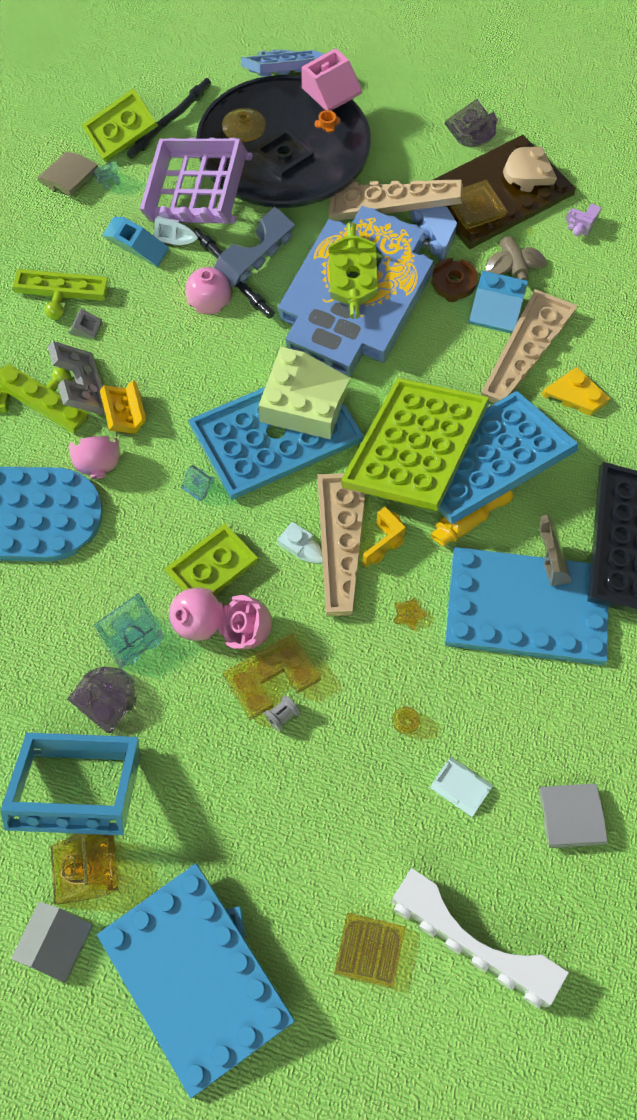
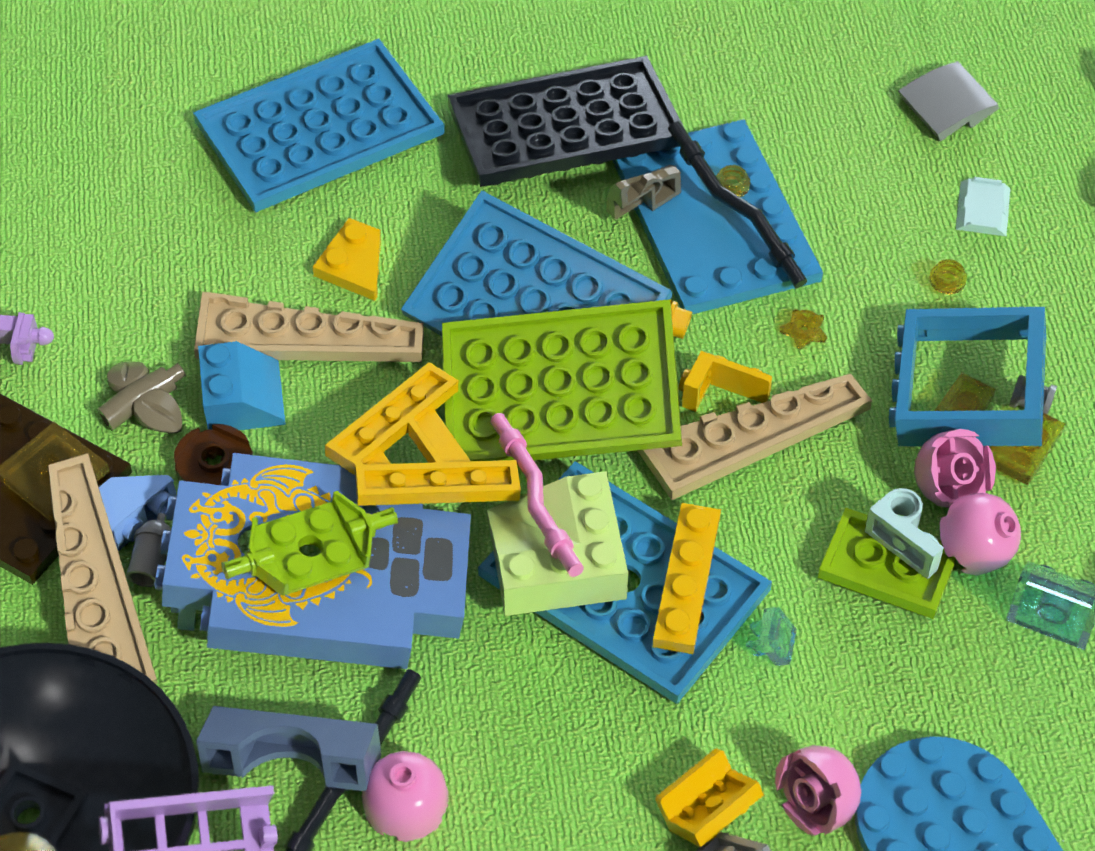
camera: 115 degrees left, 10 degrees down
light aqua plate [277,522,323,564] -> none
none -> yellow plate [325,362,521,506]
none -> bright pink bar [491,413,584,577]
none -> yellow plate [652,503,721,655]
none -> black bar [668,121,808,288]
none -> clear yellow plate [716,165,750,197]
none -> light aqua plate [865,488,944,579]
none -> dark azure window [889,307,1046,446]

